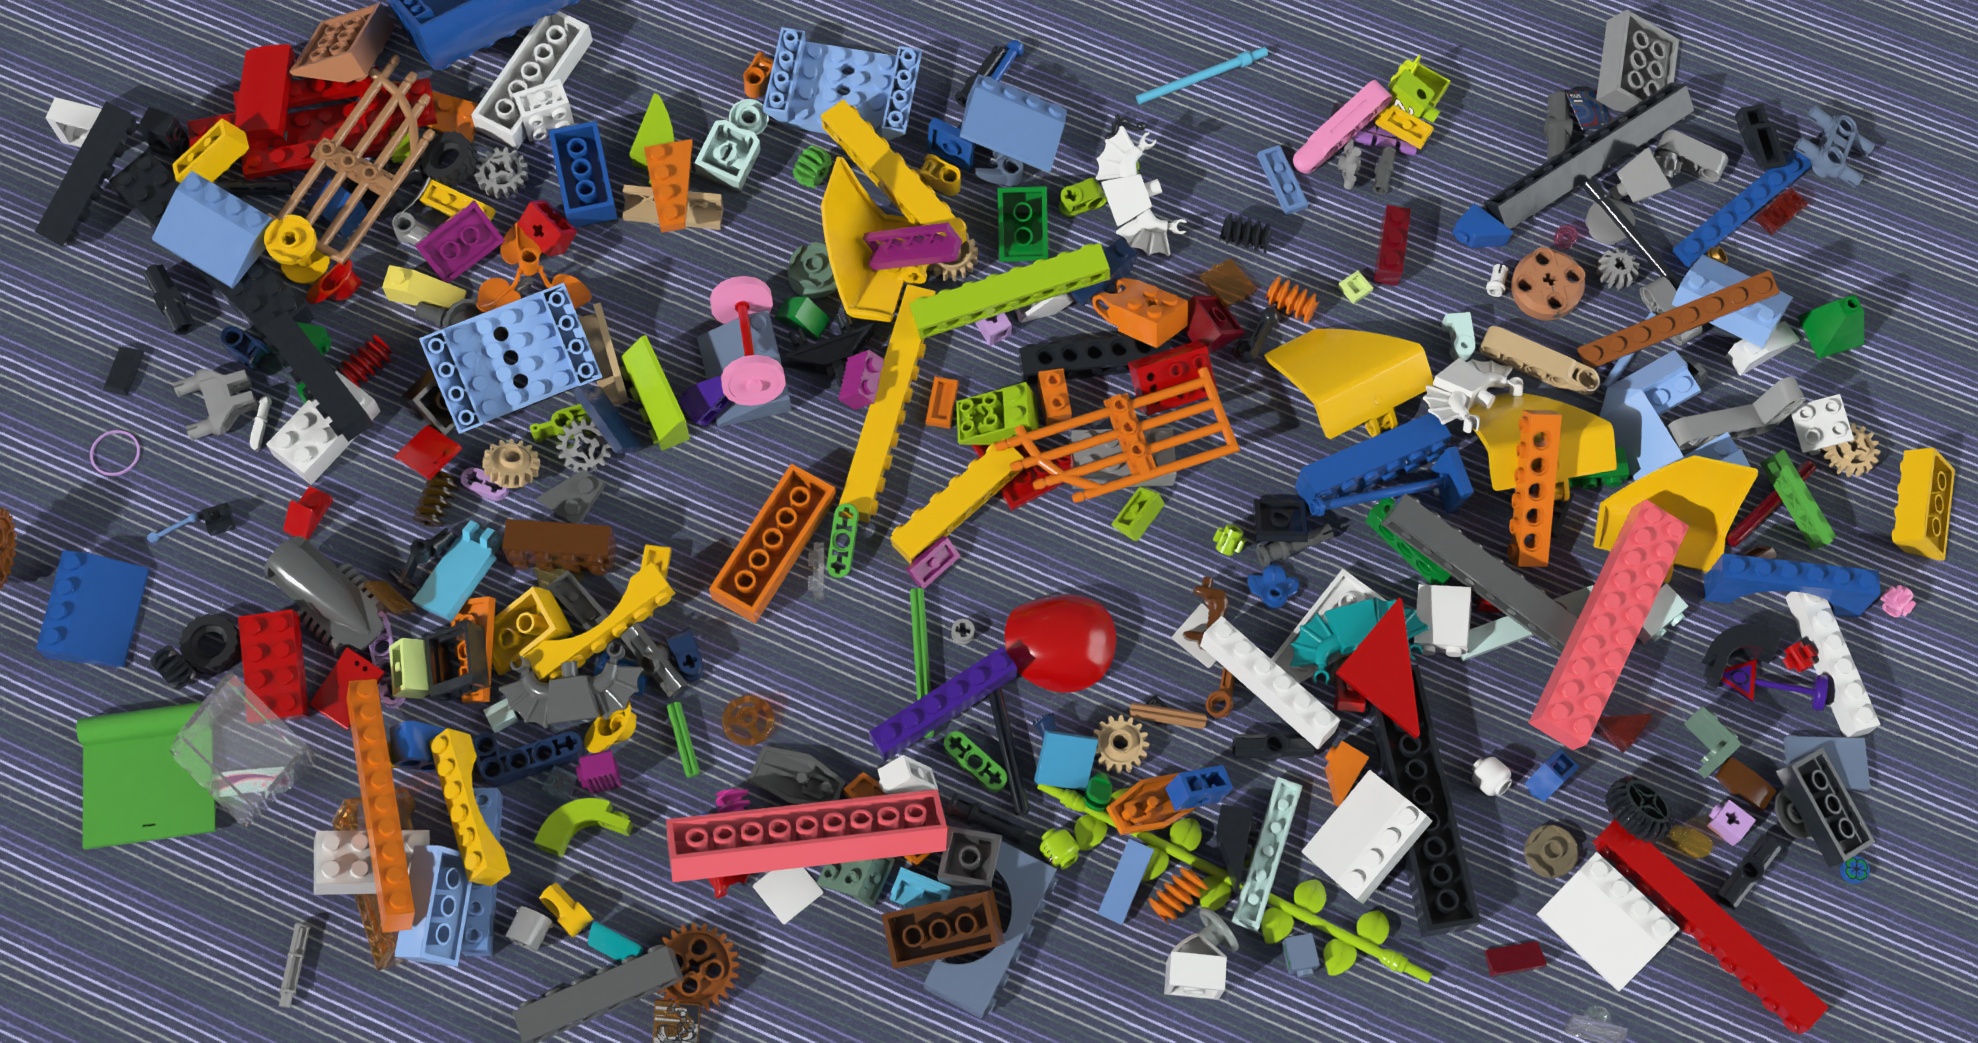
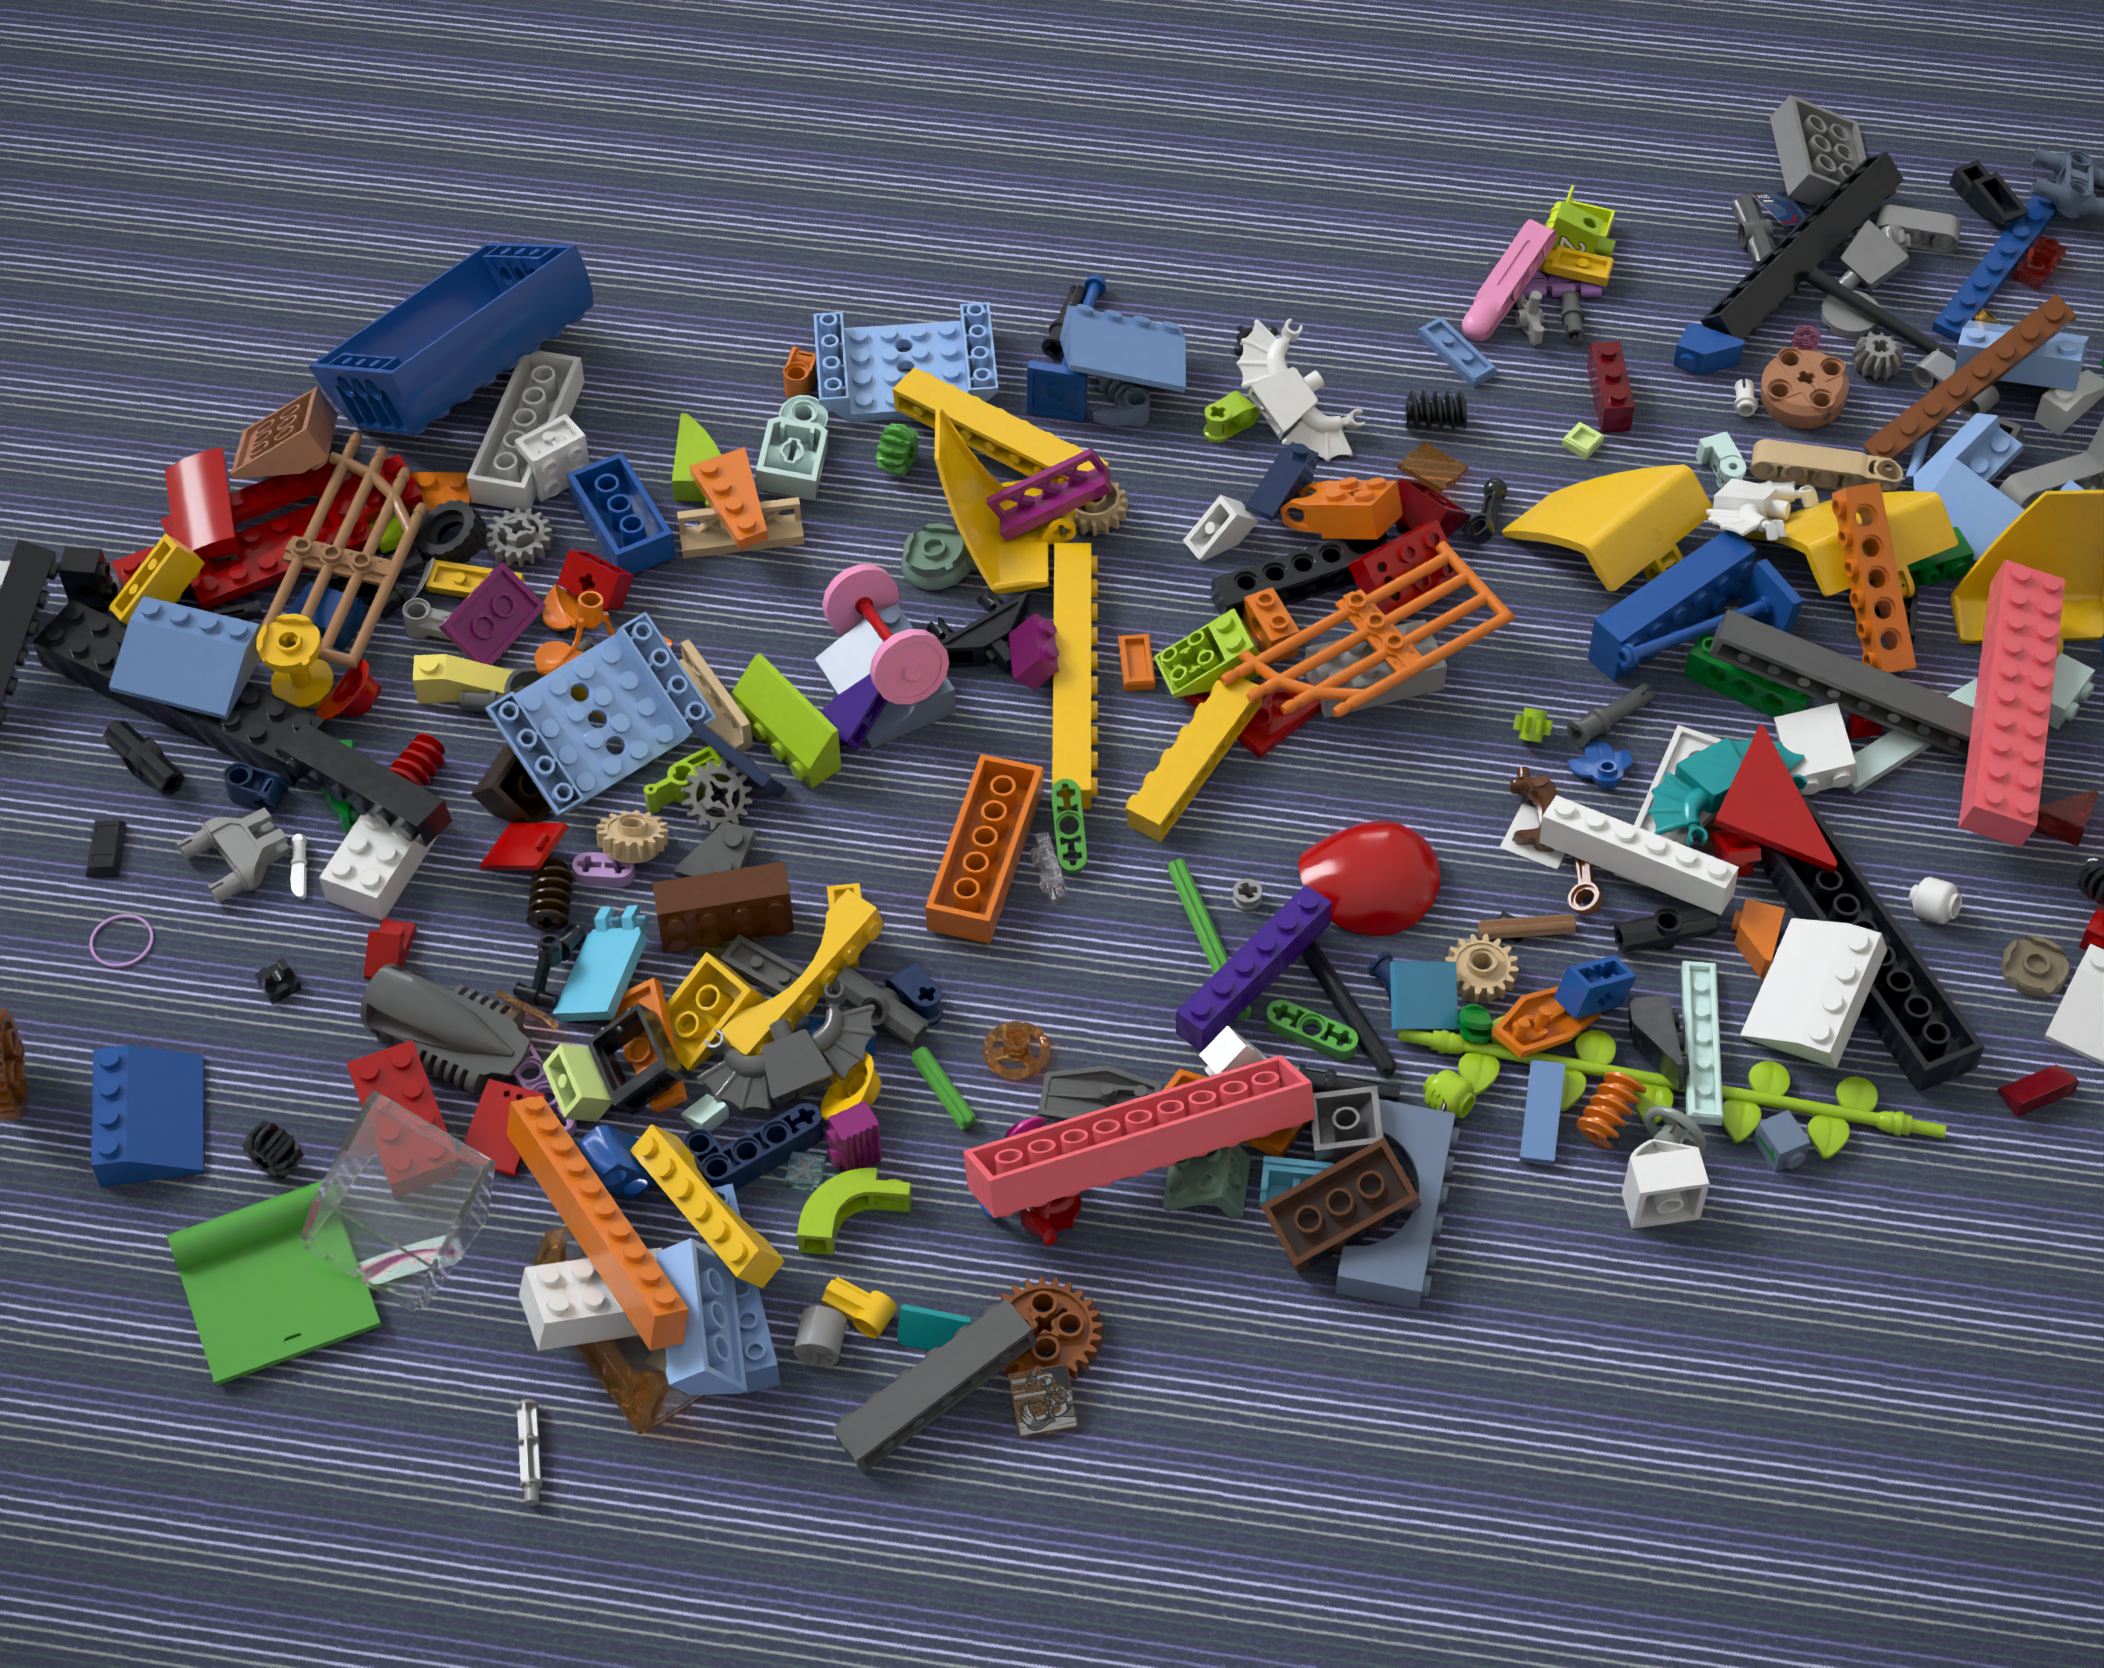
camera: 10 degrees left, 15 degrees down
medium blue hinge [147,512,199,543] -> none
black tyre [179,614,242,675] -> none
white sticker [753,867,823,924] -> none
green slope [775,297,830,340] -> none
magenta plate [906,536,961,590] -> none
lime brick [909,243,1110,339] -> none
yellow piece [916,154,961,196] -> none
lavender brick [975,313,1012,346] -> none
green slope [998,187,1048,262] -> none
lime slope [1111,486,1165,541] -> none
medium azure bar [1136,47,1268,105] -> none
black tile [1253,499,1308,542] -> none
orange piece [1264,275,1320,324] -> none
blue slope [1524,749,1580,802] -> none

